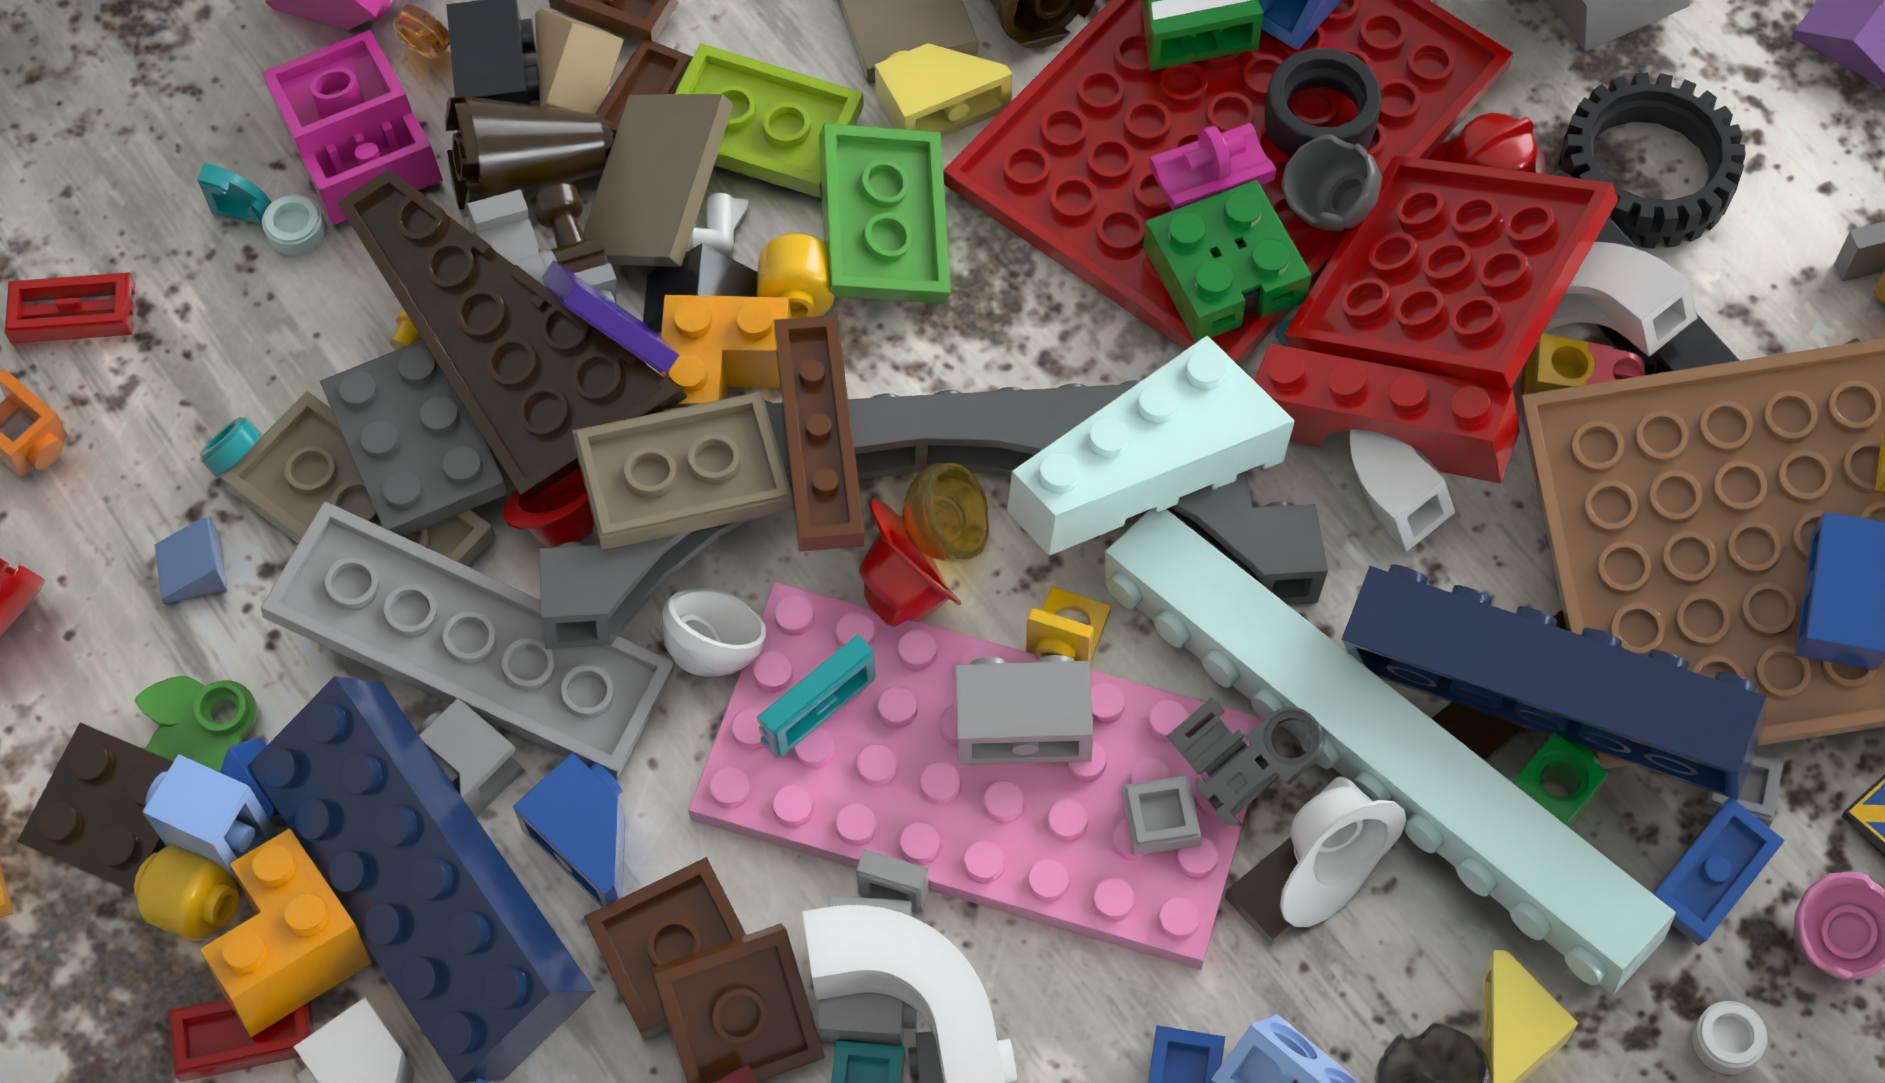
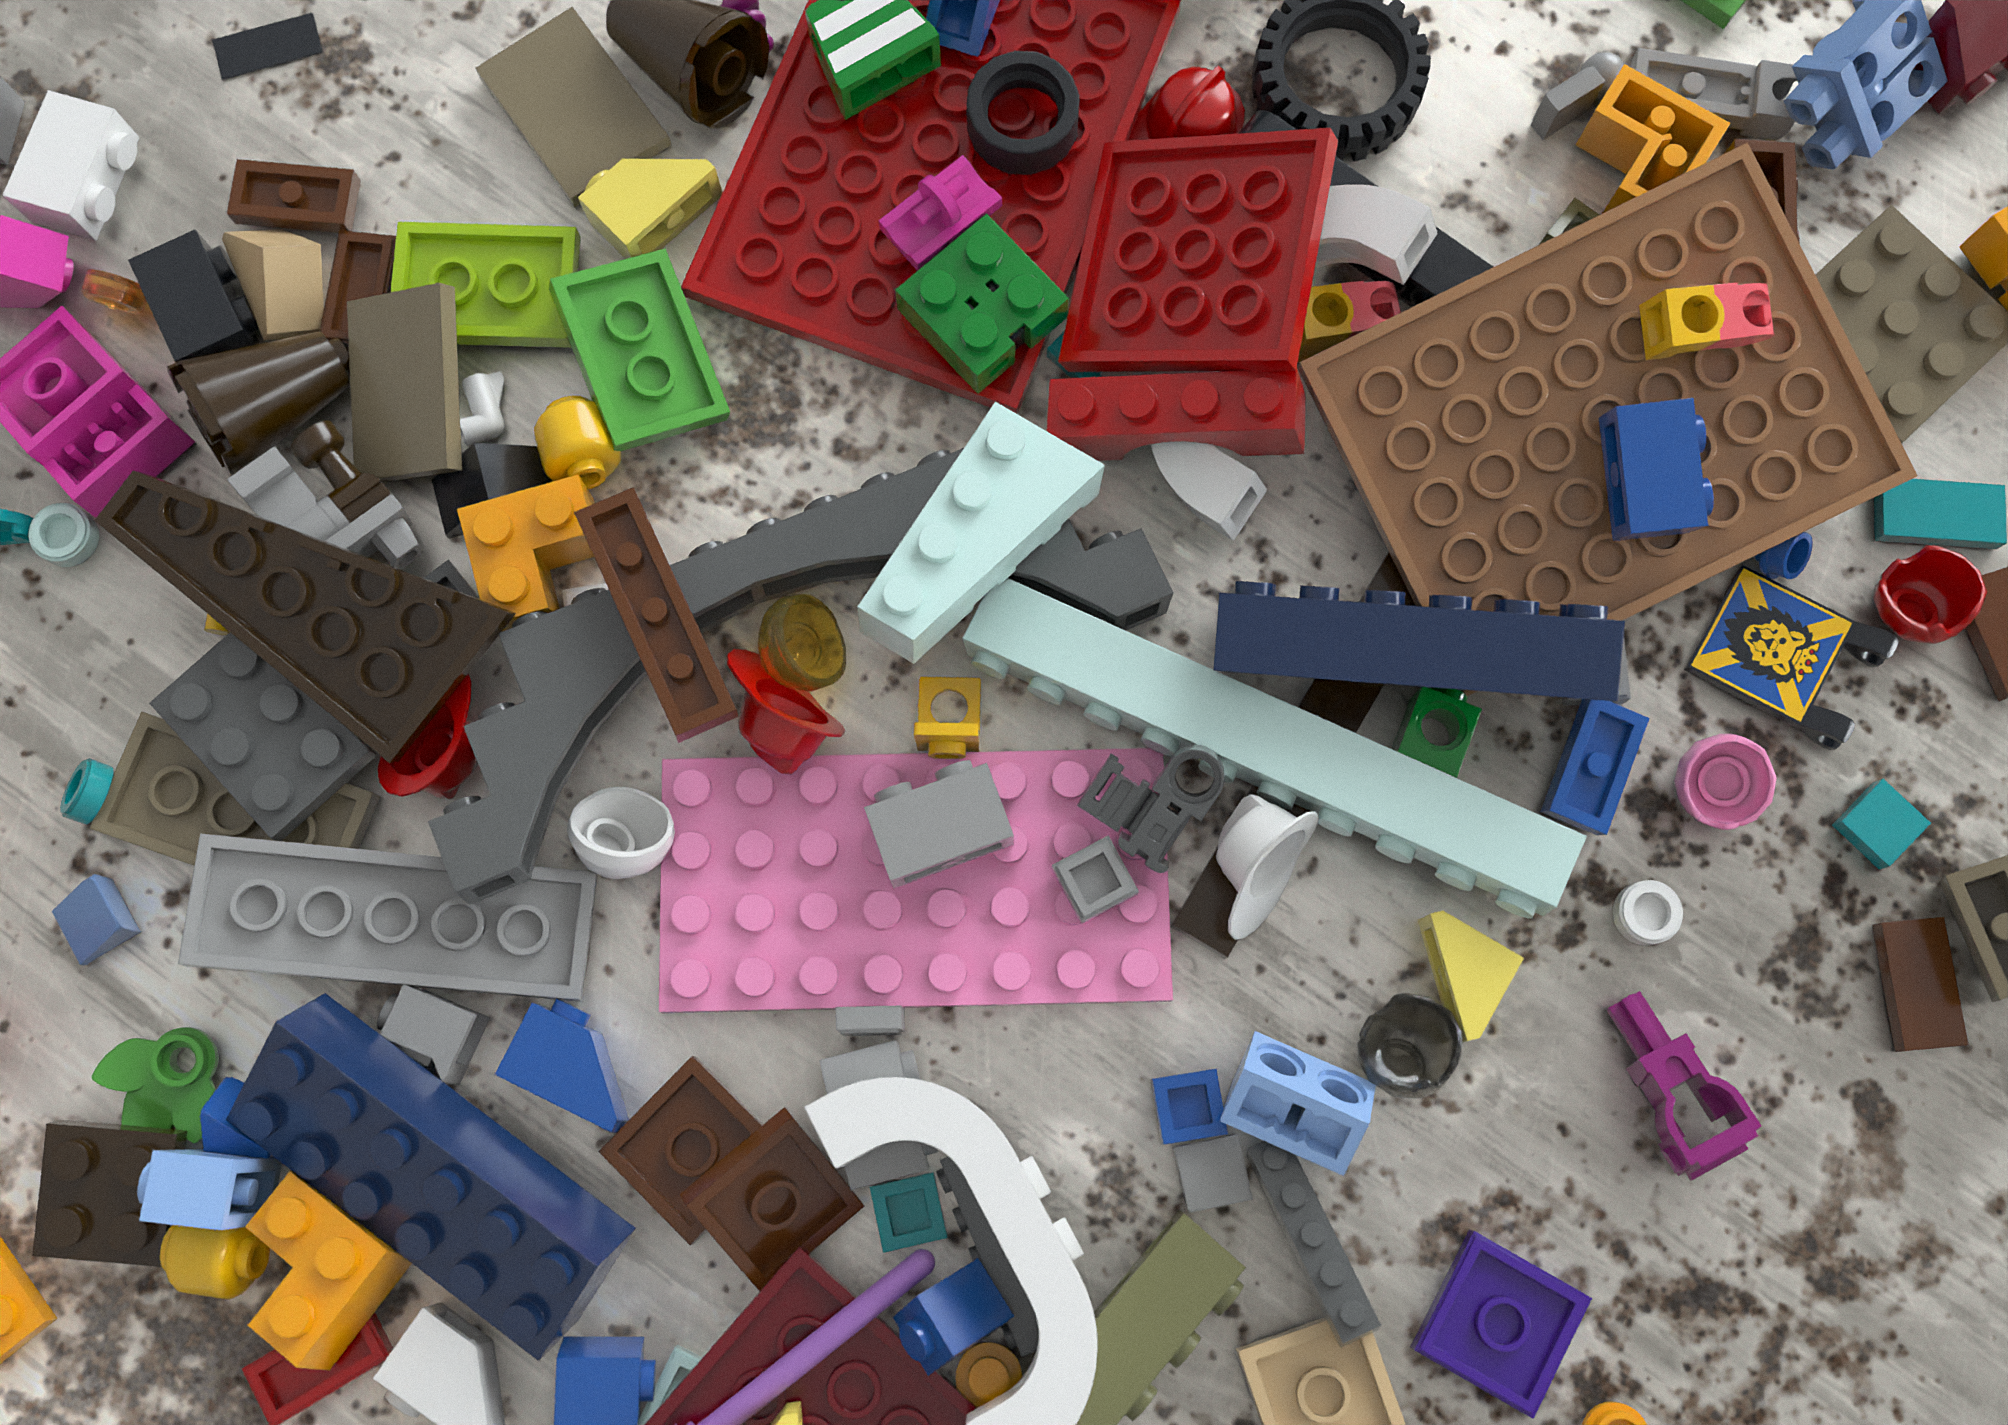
camera: 20 degrees left, 15 degrees up
dark purple tile [541,260,680,374] -> none
dark tan tile [572,392,793,551] -> none
teal tile [757,634,876,758] -> none
dark grey hair [1281,134,1382,232] -> none

